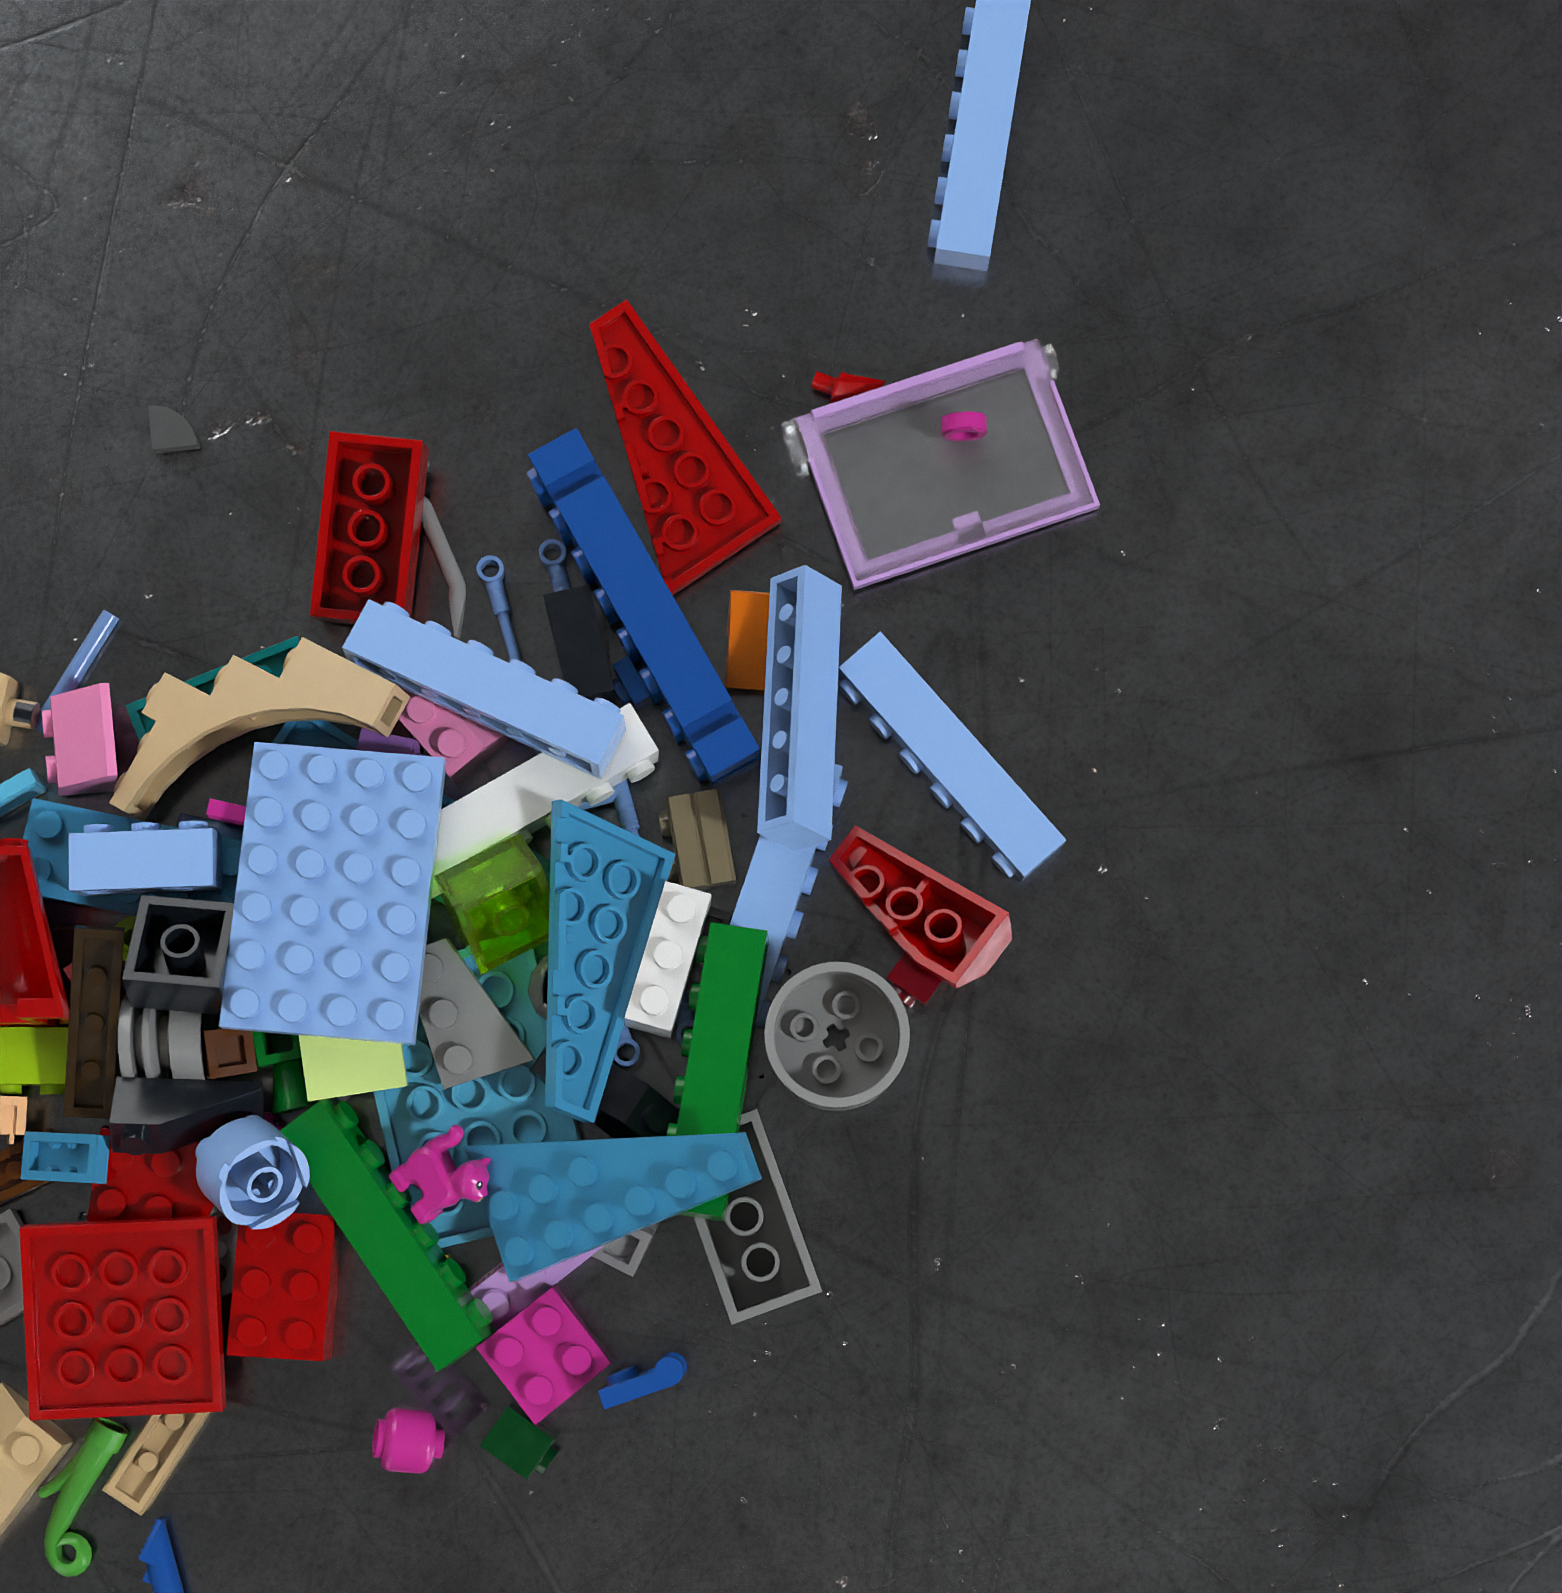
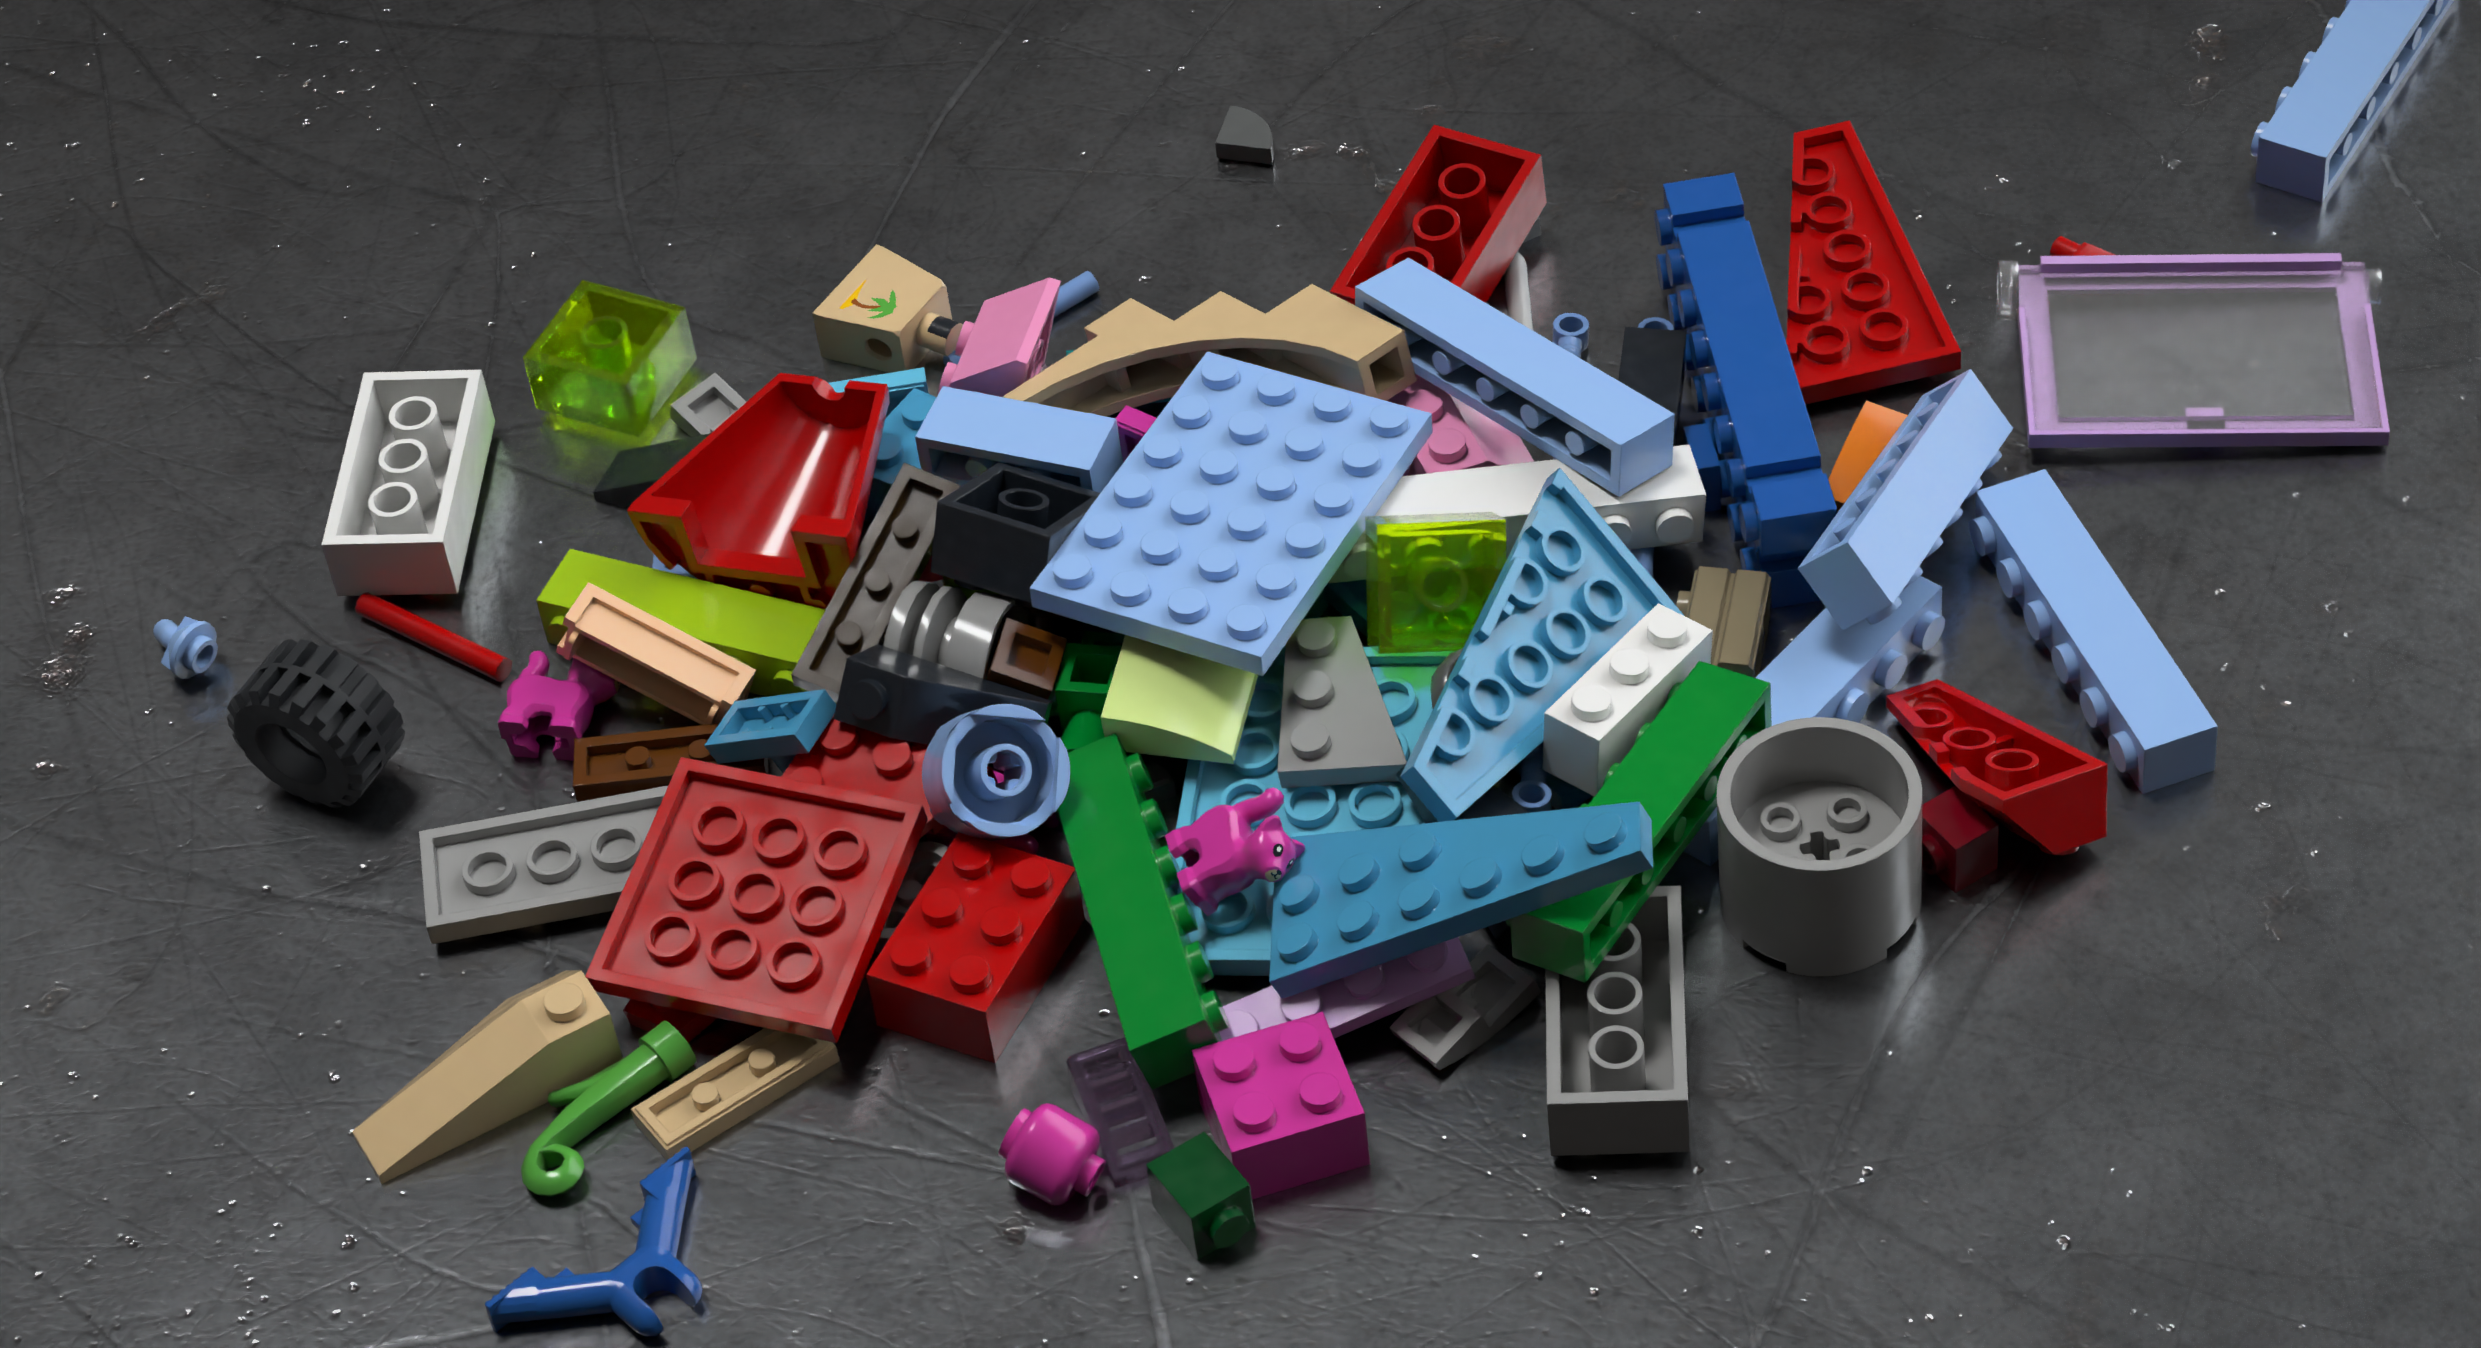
camera: 25 degrees right, 35 degrees down
blue plate [598,1352,687,1410] -> none
dark pink tile [941,411,987,442] -> none

